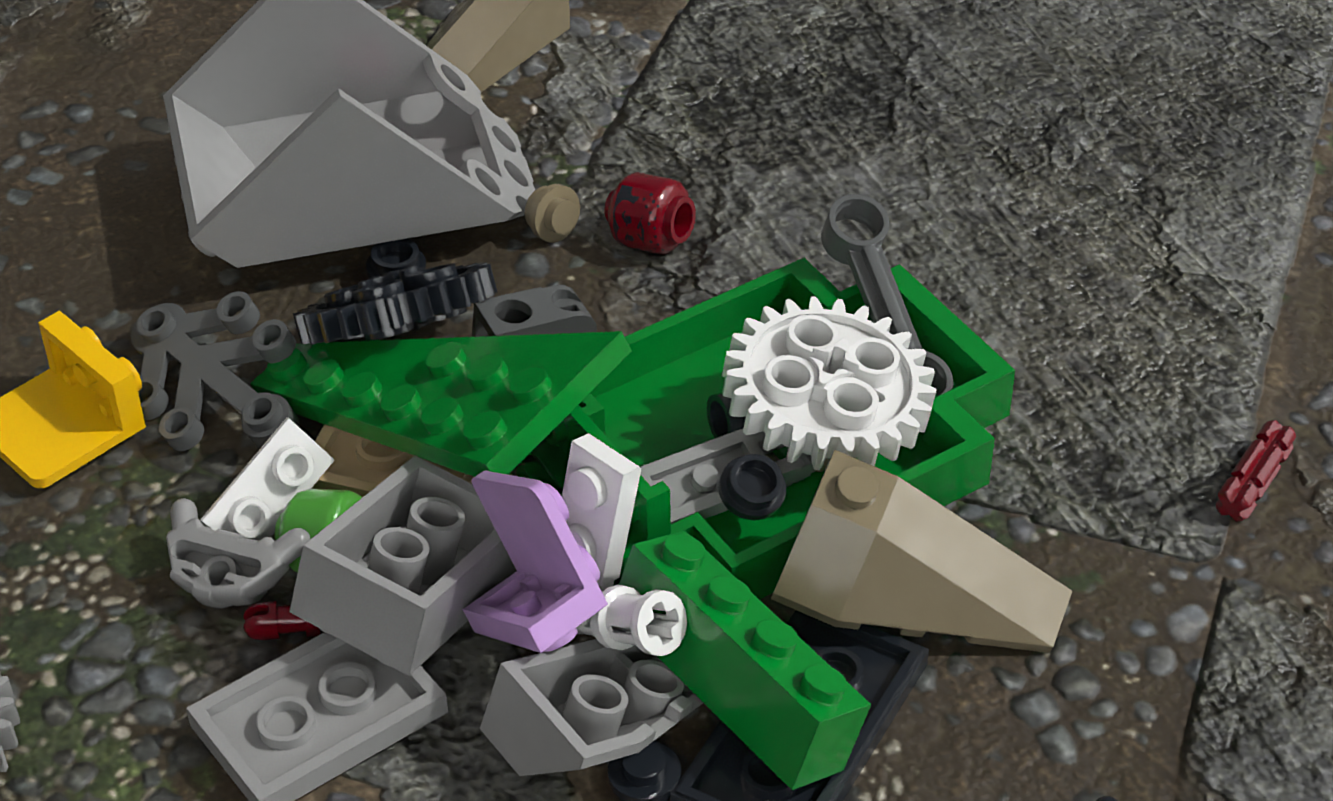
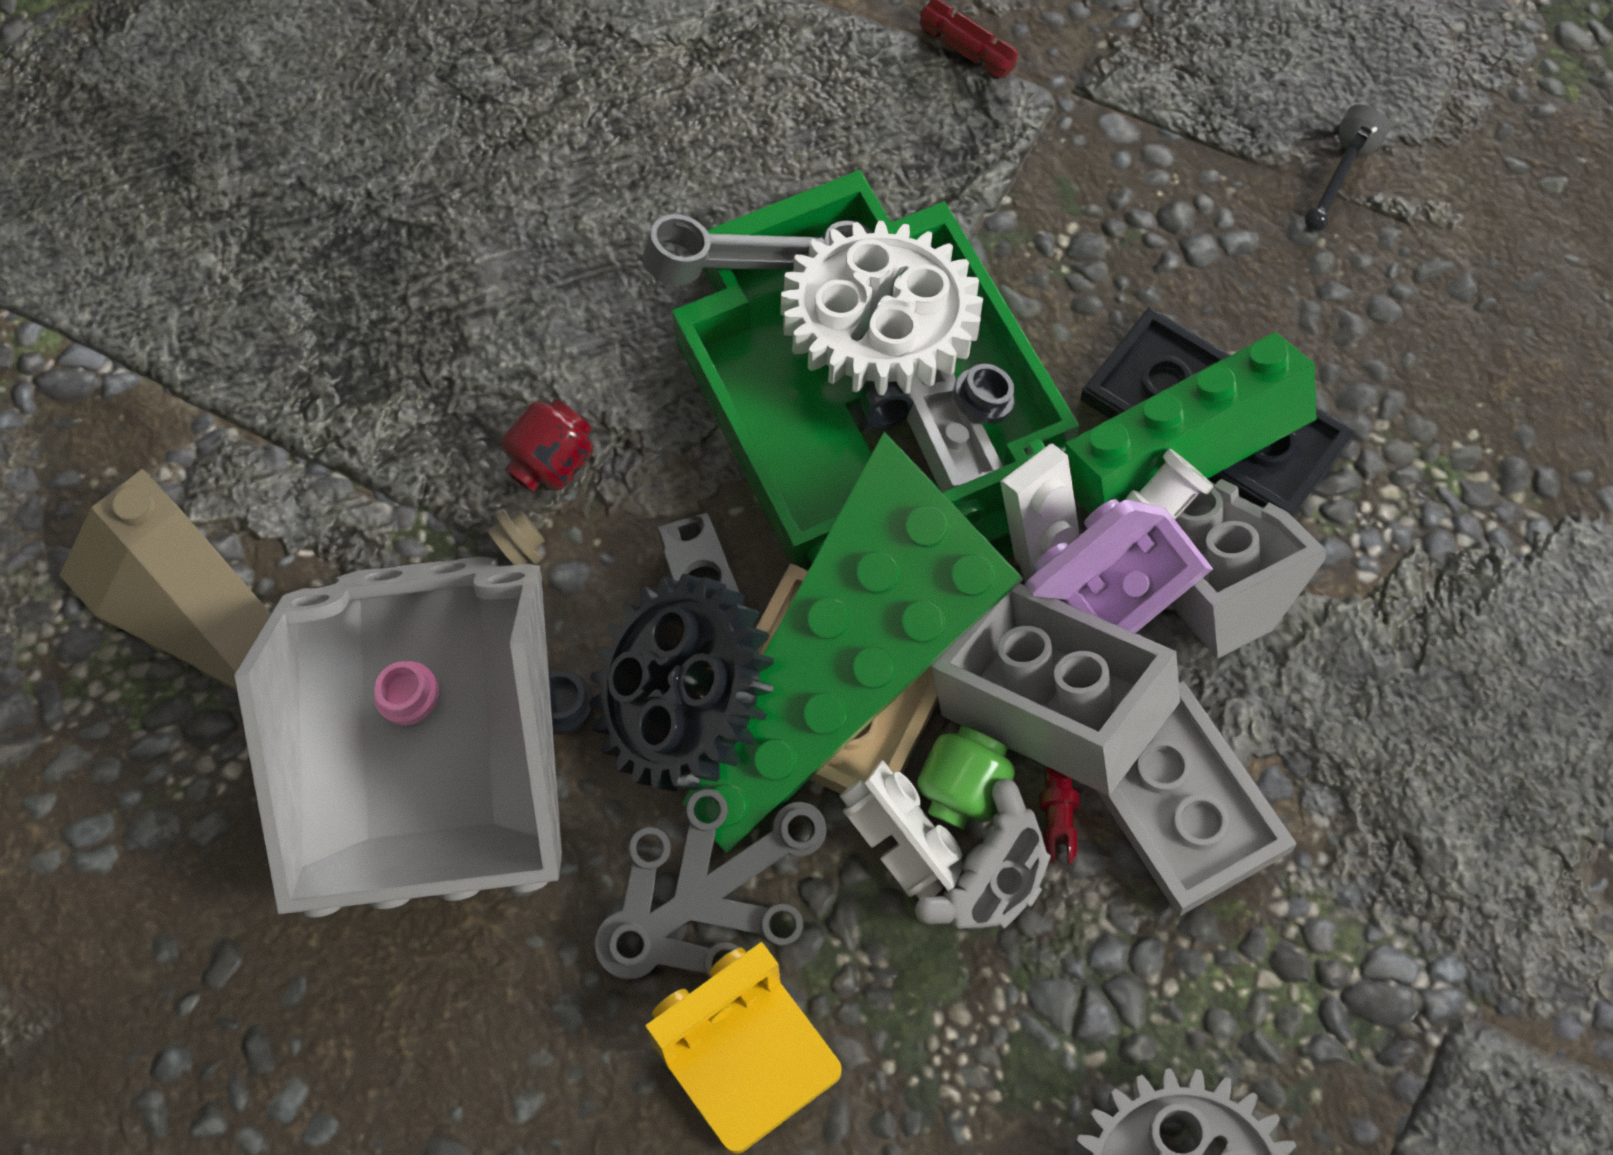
camera: 80 degrees left, 20 degrees up
dark tan wedge [771,450,1072,653] -> none

